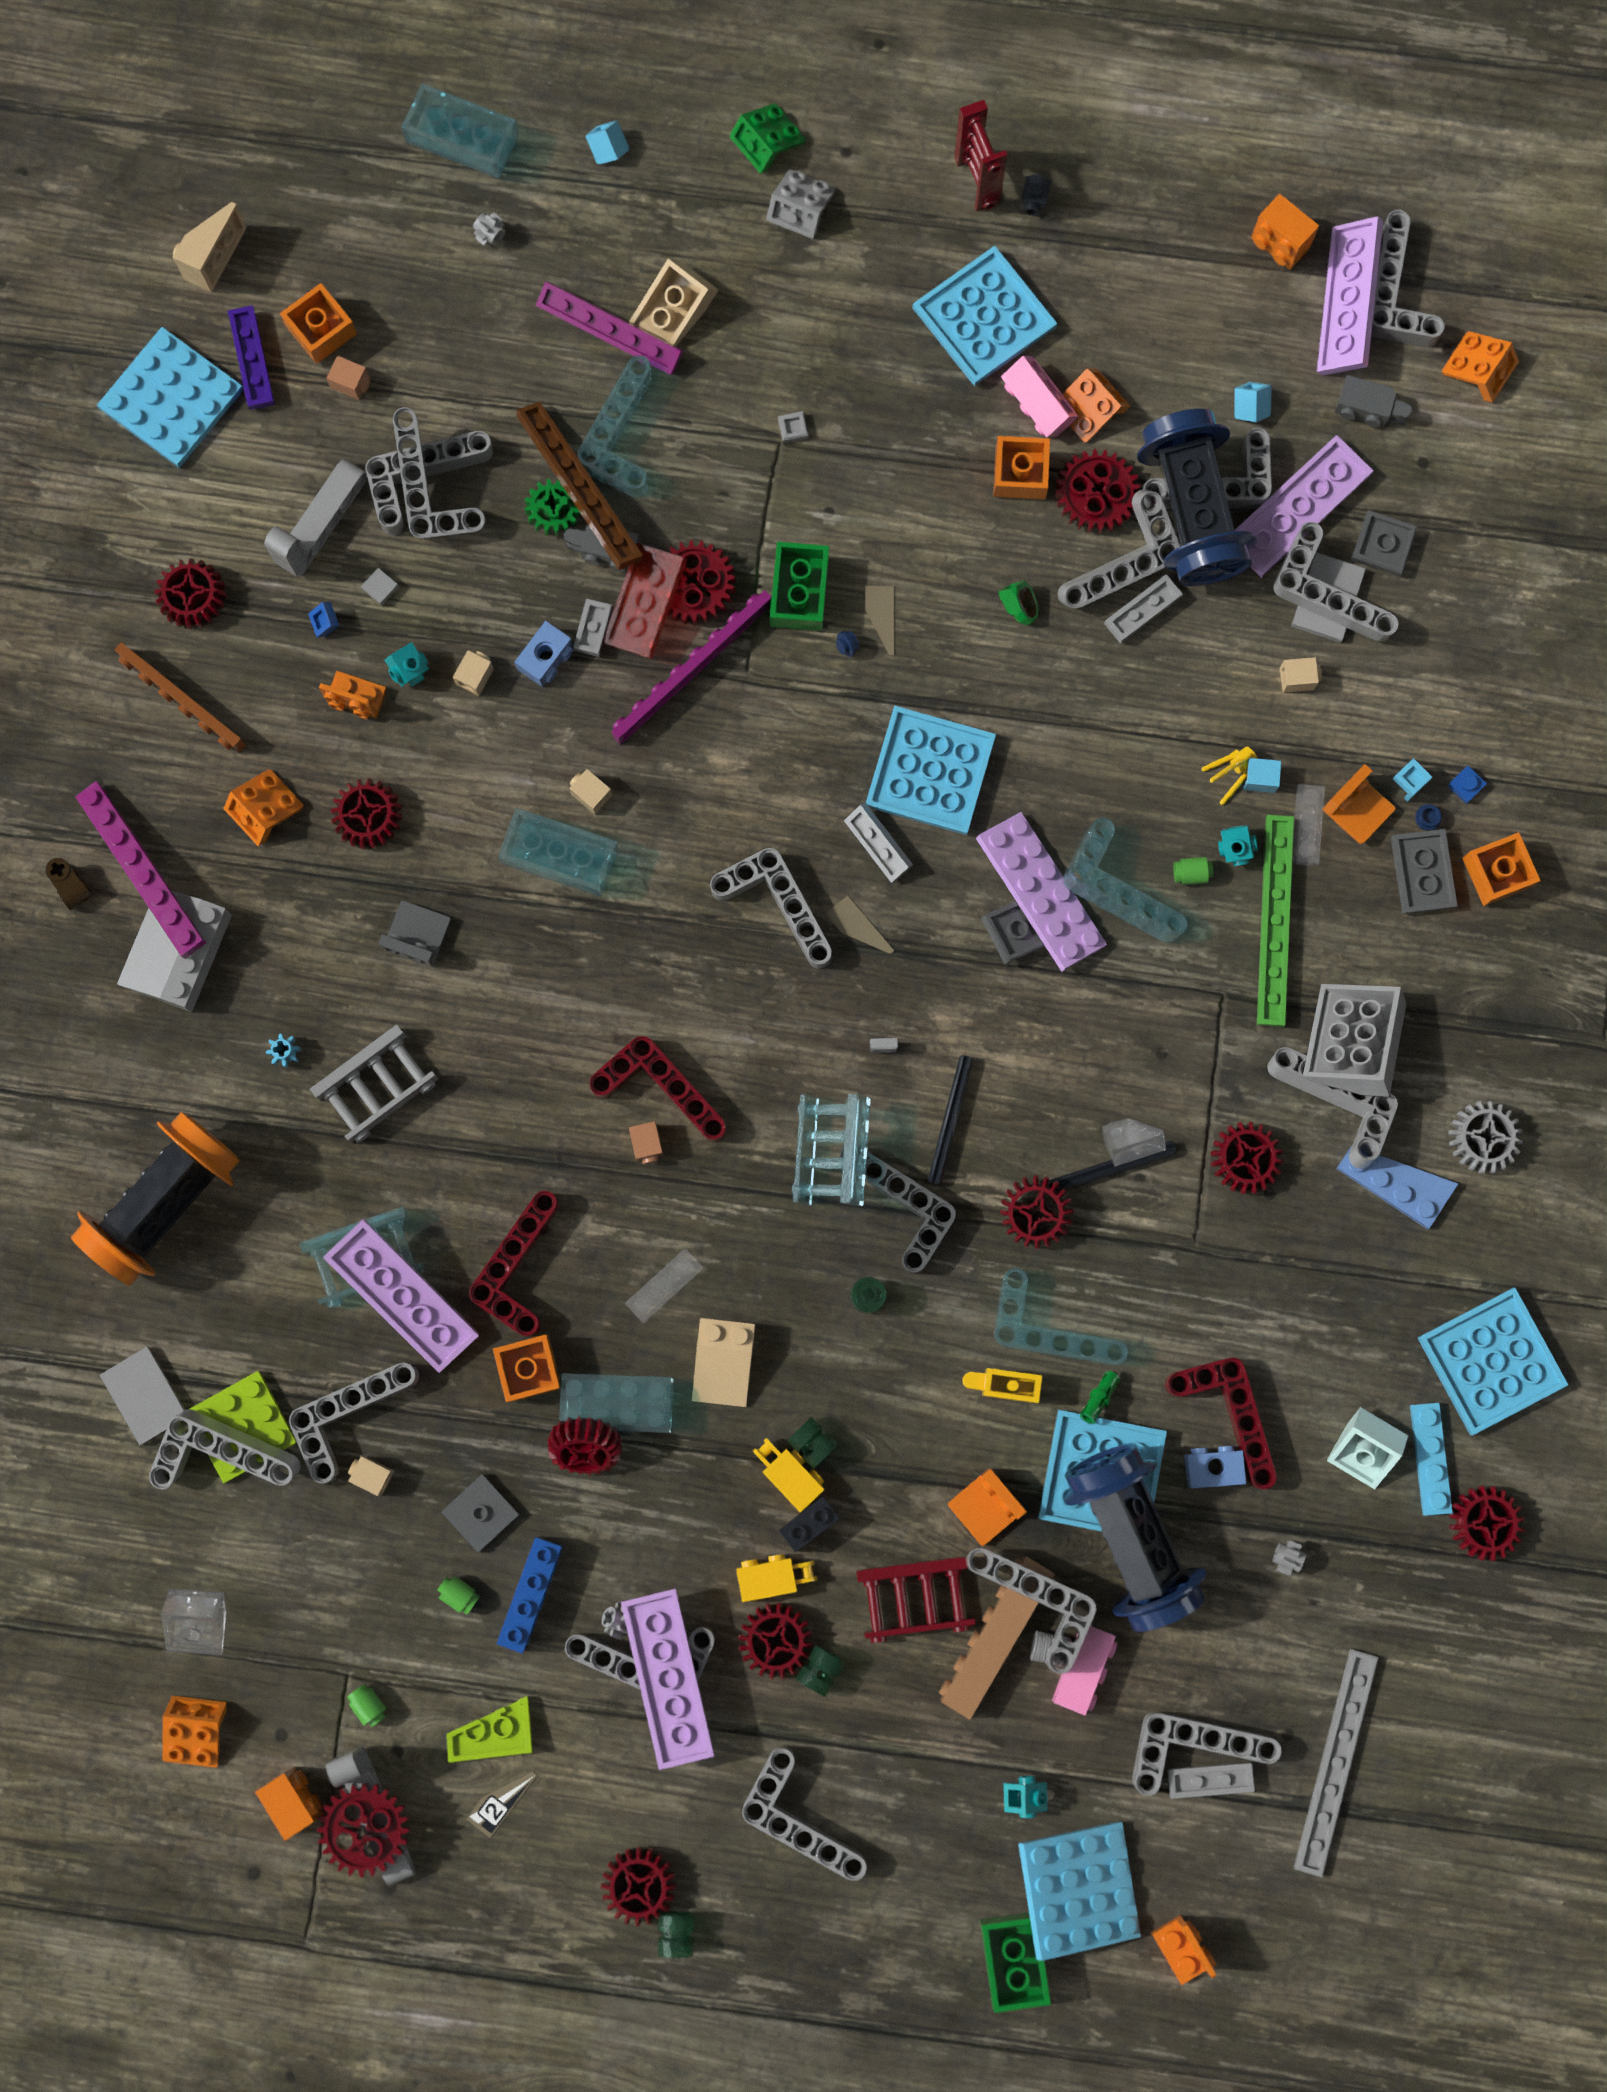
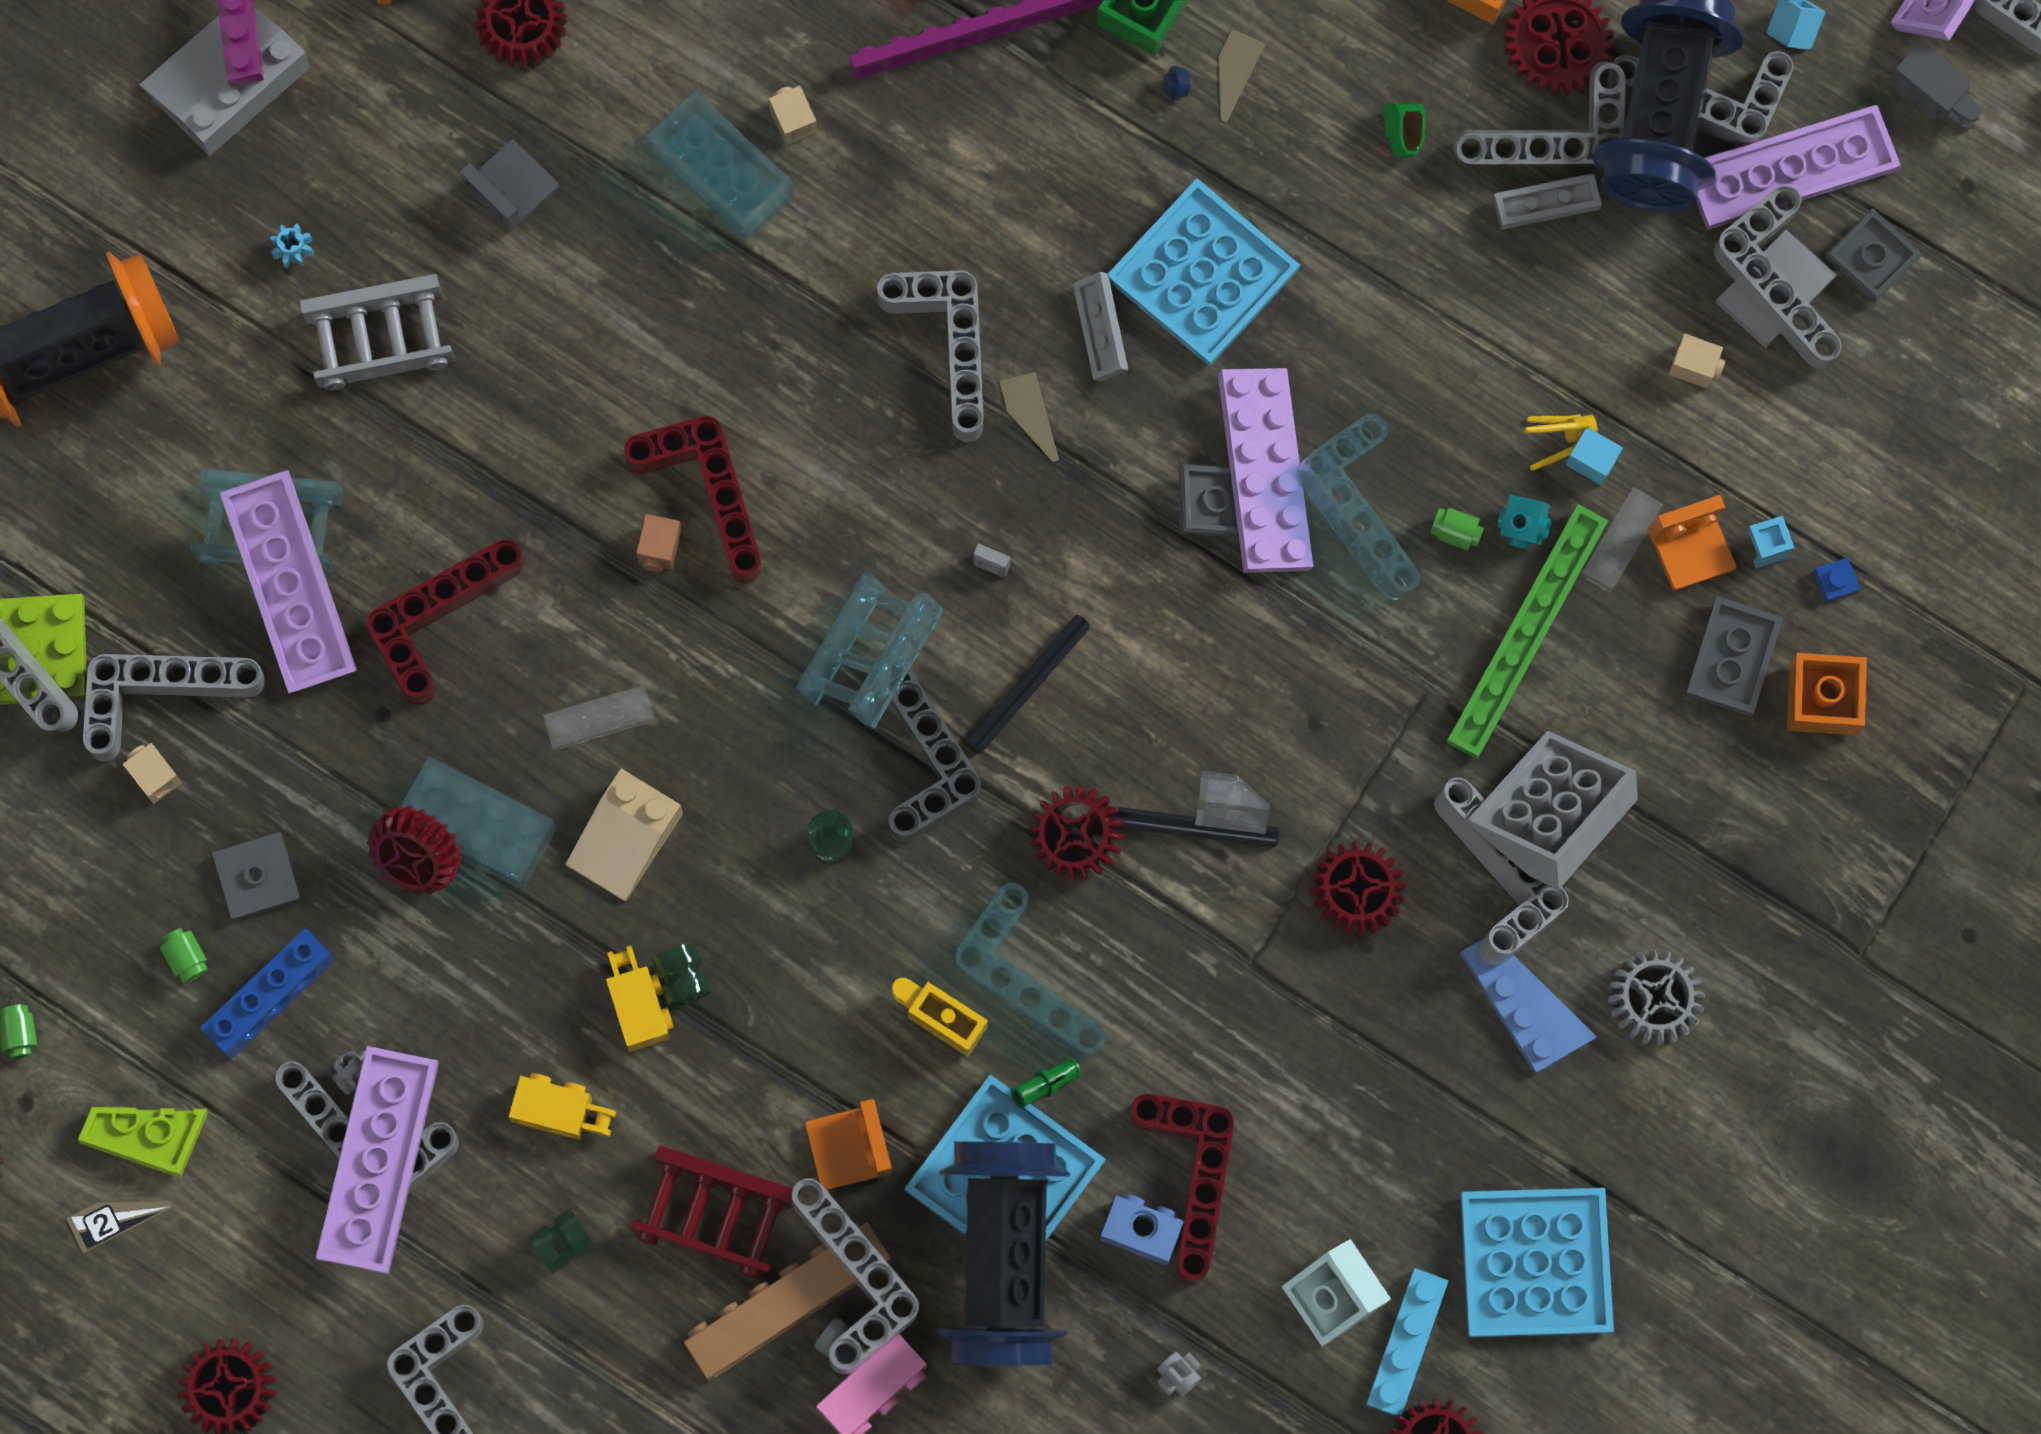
camera: 20 degrees right, 5 degrees down
orange brick [493,1335,562,1403] -> none
dark red gear [738,1603,813,1679] -> none
black brick [779,1496,839,1553] -> none
dark blue plate [1415,804,1442,831] -> none

